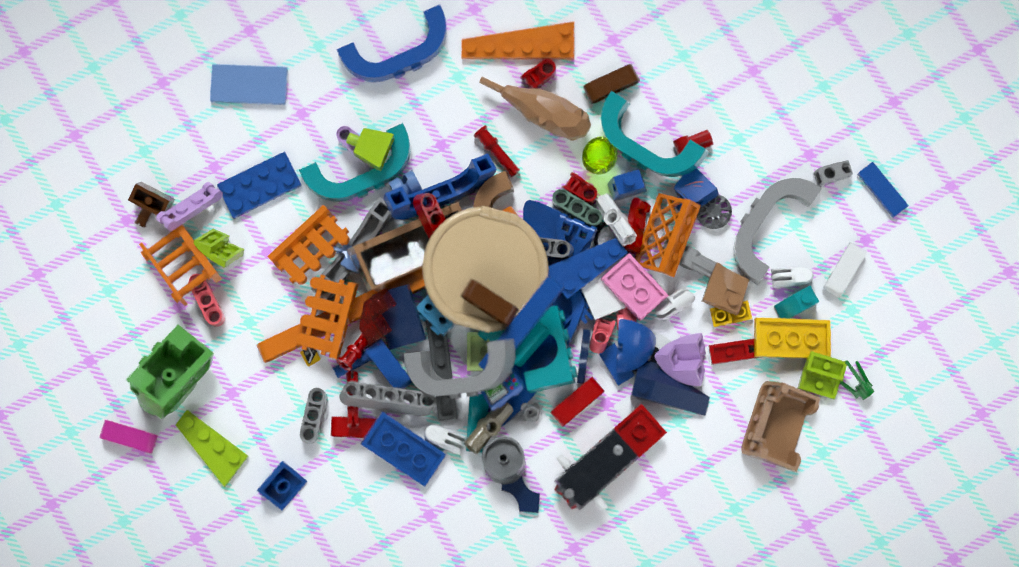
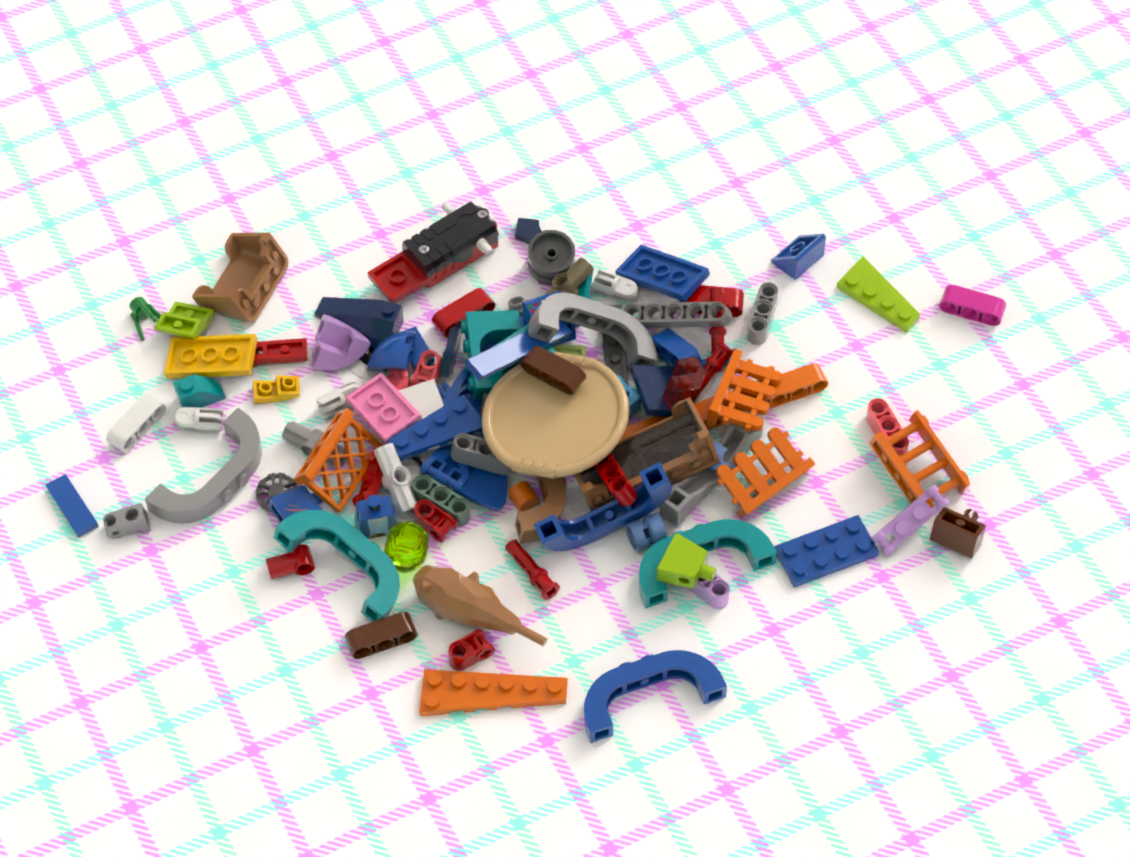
camera: 175 degrees left, 25 degrees down
bright green brick [126,325,214,419] -> none
lime slope [194,229,245,268] -> none
medium blue tile [210,64,288,105] -> none
medium nougat plate [701,262,750,315] -> none

